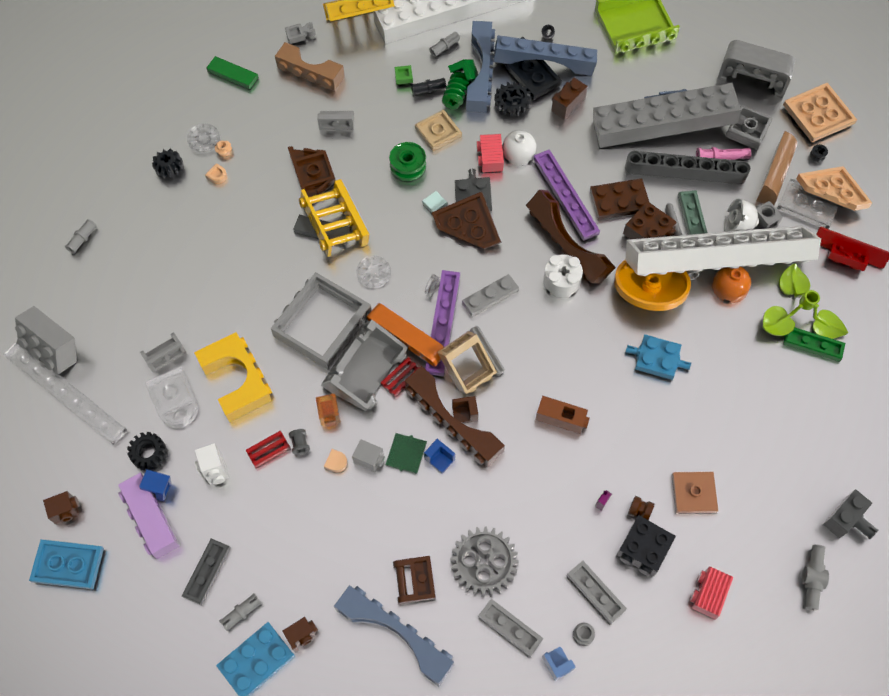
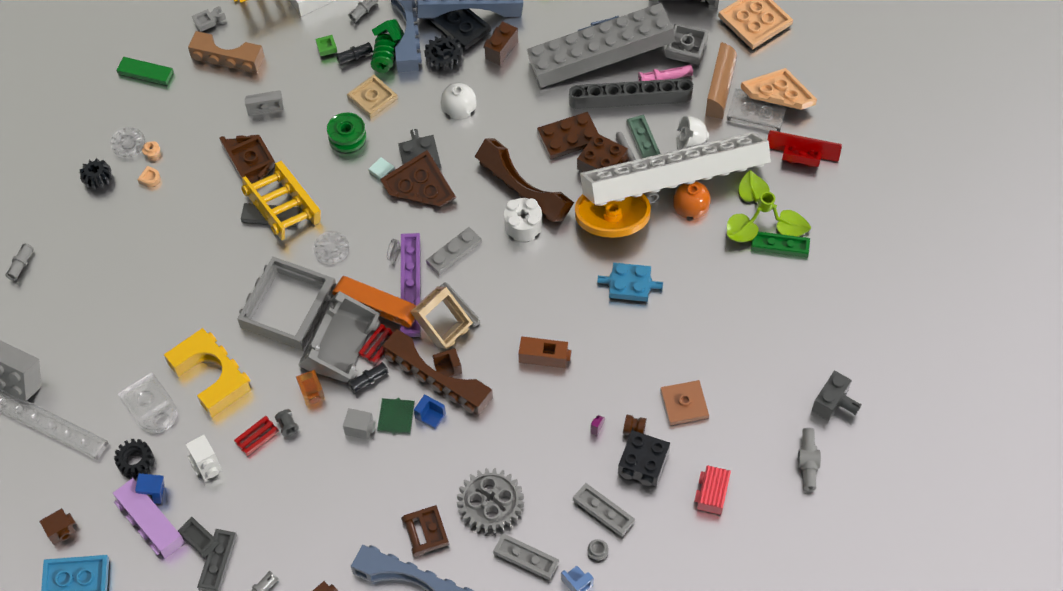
camera: 10 degrees left, 5 degrees down
light grey hinge [140,332,186,372] -> none
light nougat tile [324,449,348,473] -> none
coral brick [476,134,504,173] -> none
medium lavender plate [533,149,600,241] -> none
light grey brick [755,201,783,229] -> none
black bush [810,144,828,162] -> none
none -> dark grey tile [178,517,220,558]
none -> black pin [348,362,389,393]

